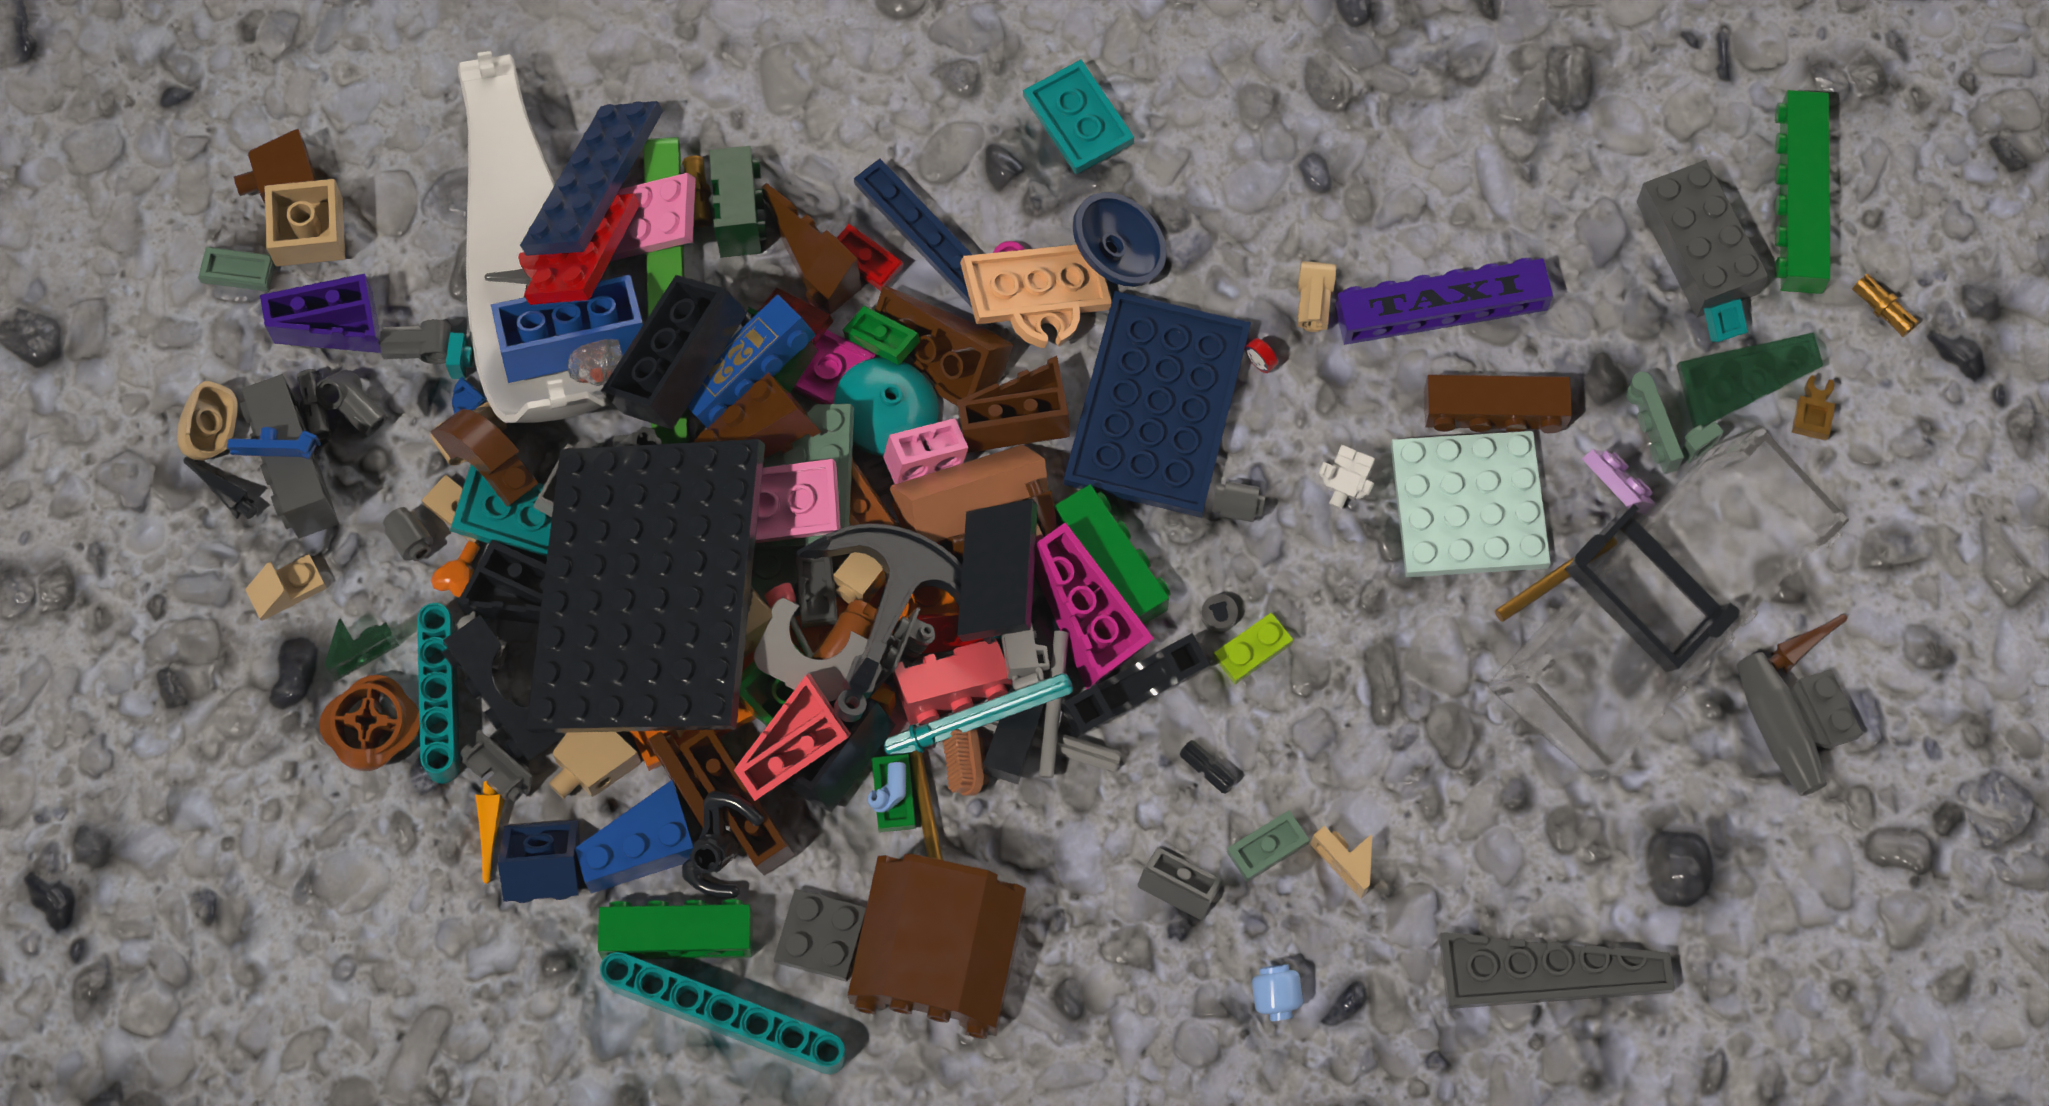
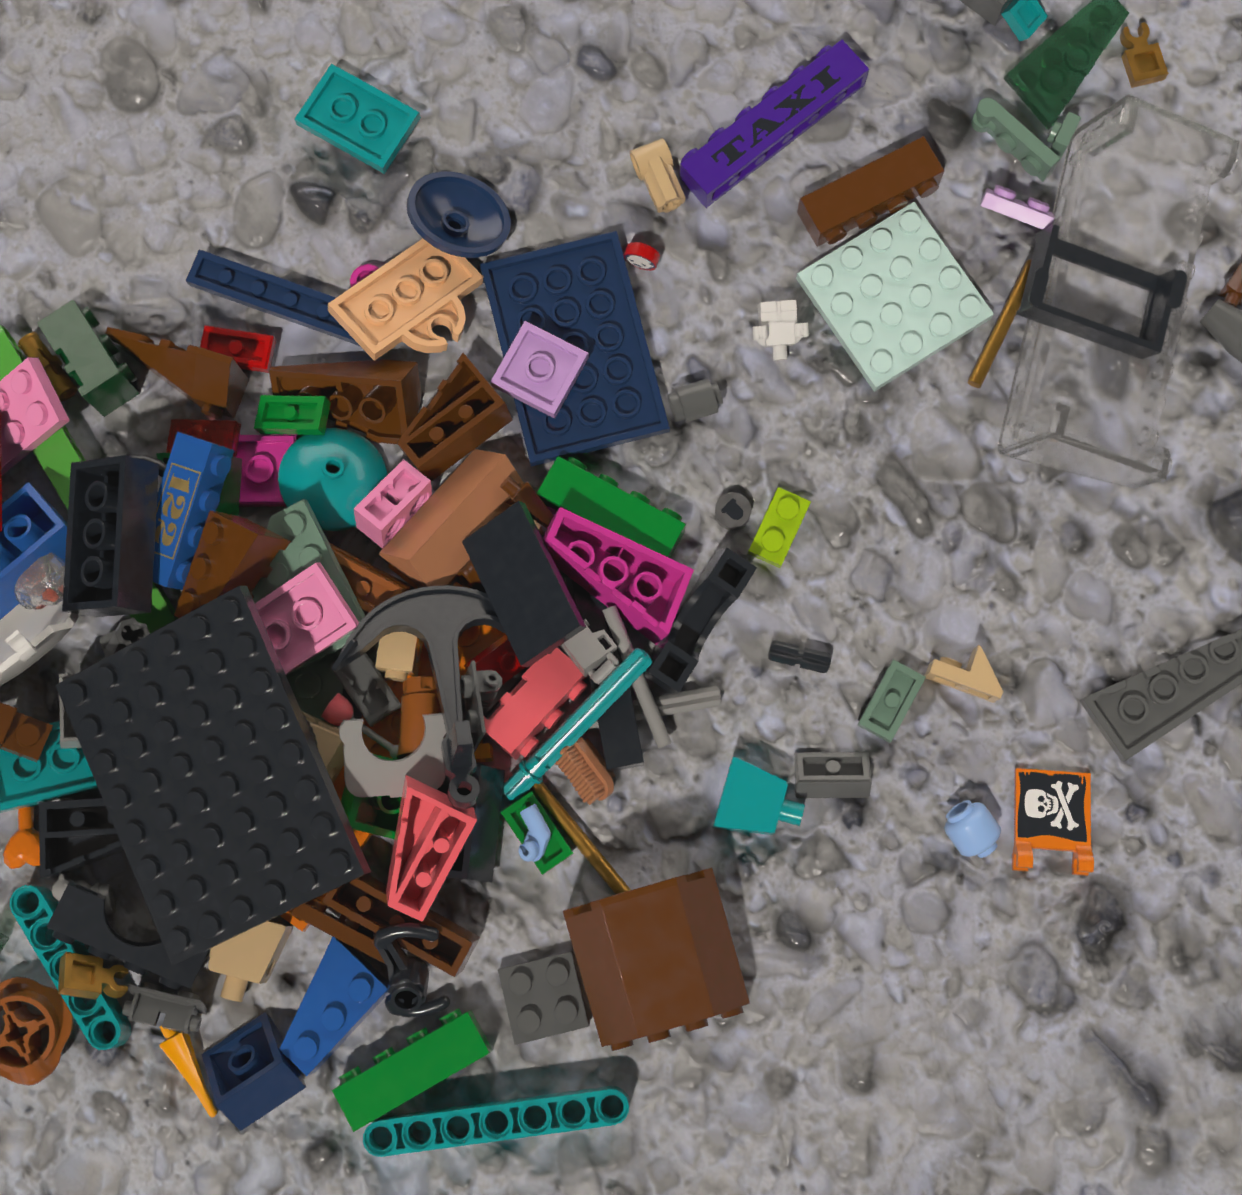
camera: 25 degrees left, 10 degrees up
none -> pearl gold plate [58,952,129,1000]
none -> lavender plate [490,321,589,418]
none -> teal torso [712,757,805,835]
none -> flag [1012,768,1094,876]

